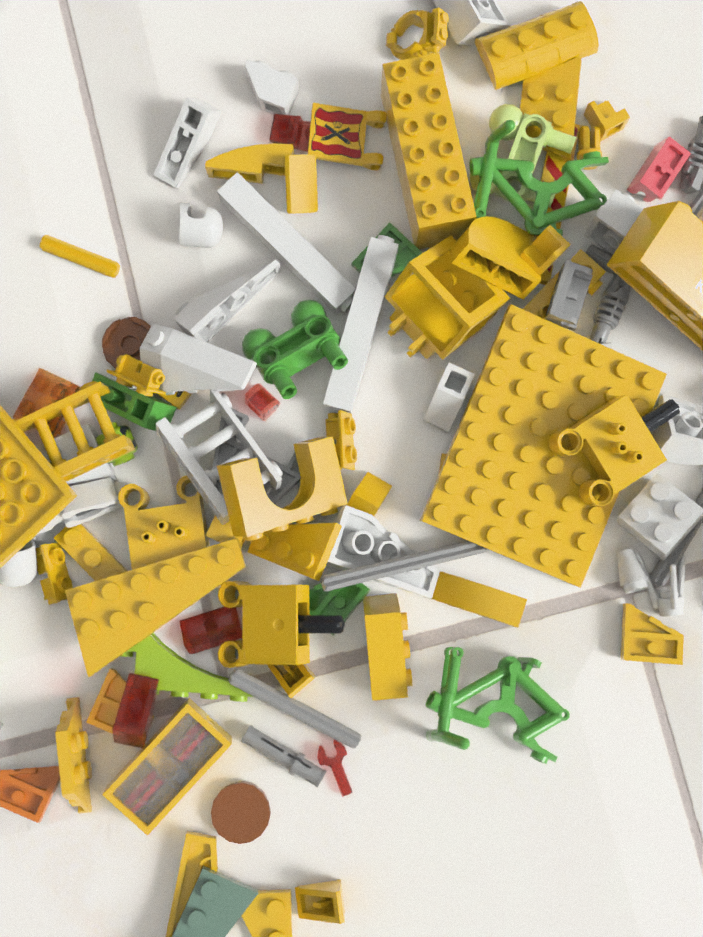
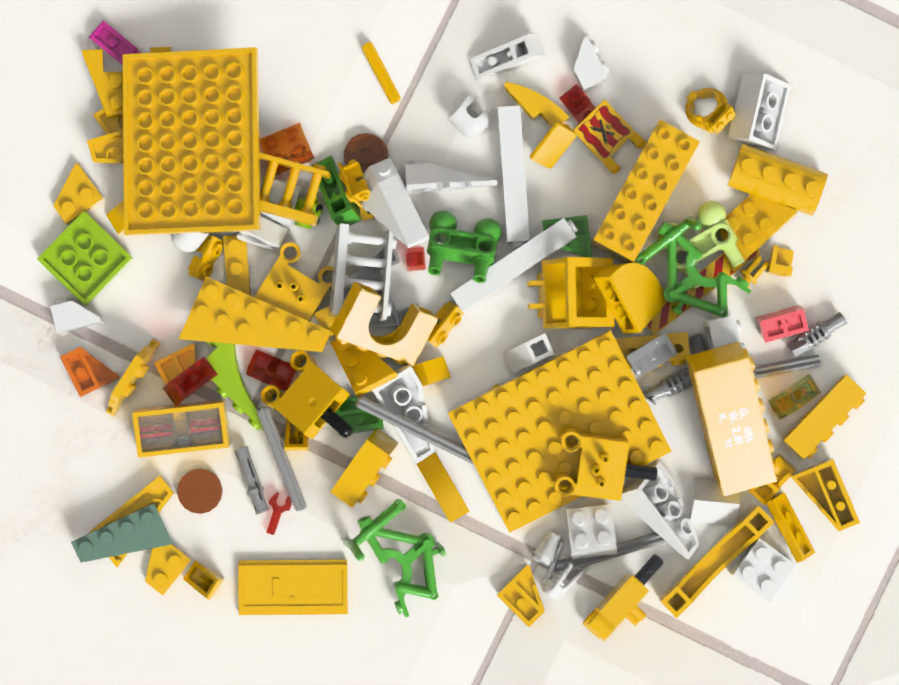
camera: 45 degrees right, 5 degrees up
yellow panel [520,225,571,276] -> none
none -> yellow piece [238,559,348,615]

